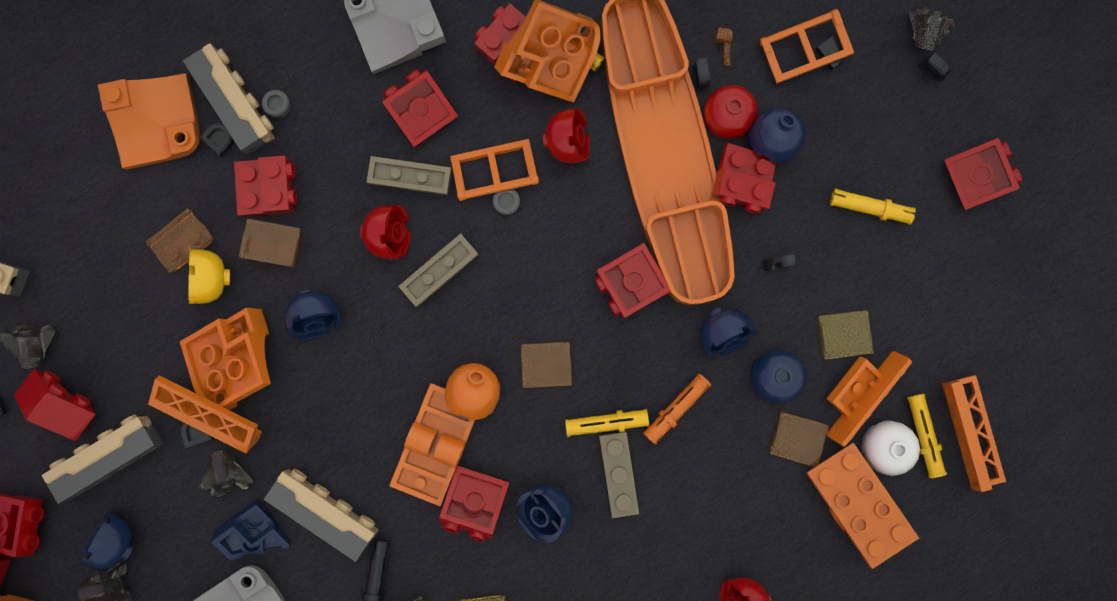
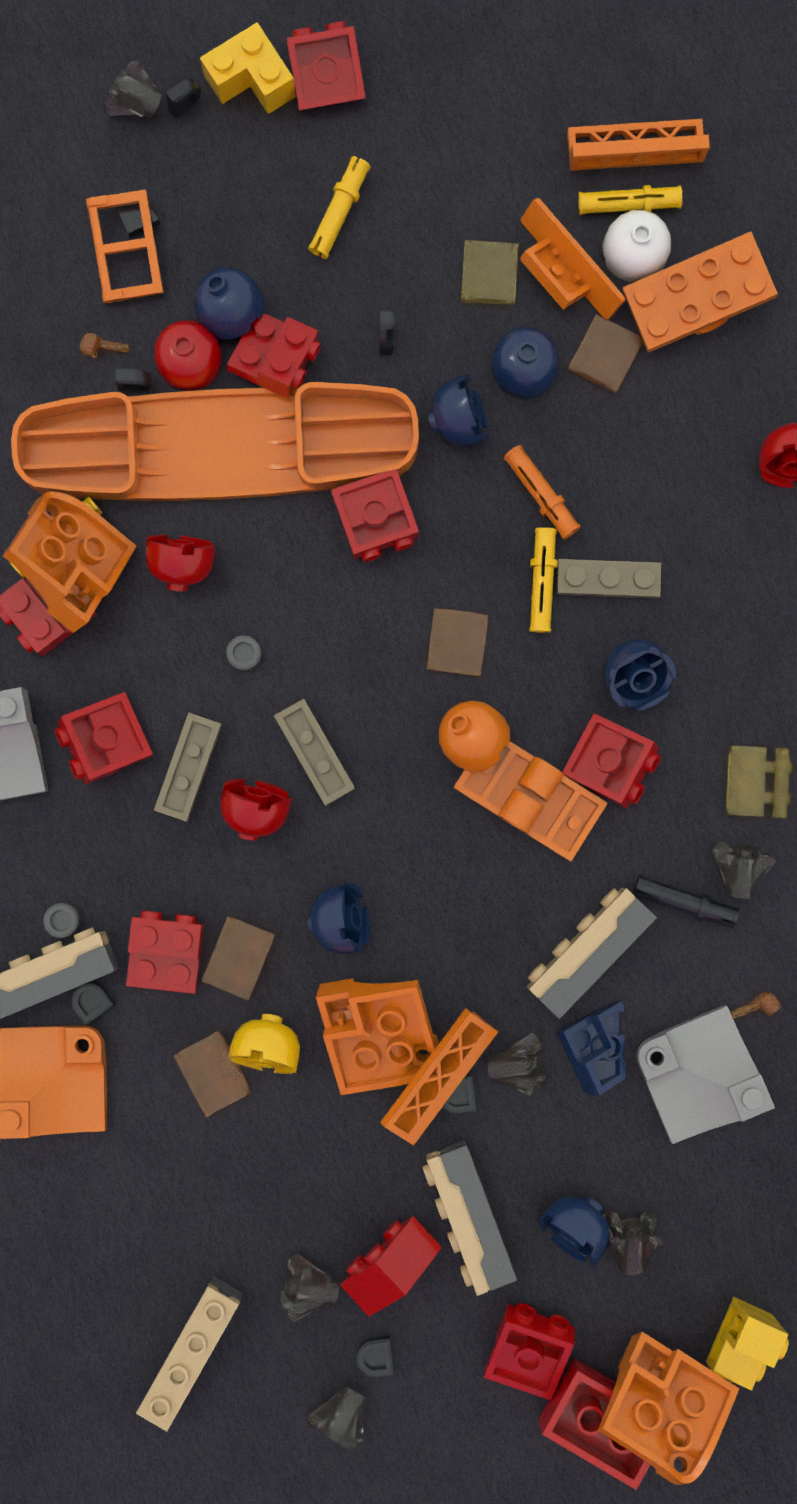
camera: 80 degrees left, 0 degrees up
orange window [450,139,539,201] -> none
none -> yellow brick [200,22,296,114]

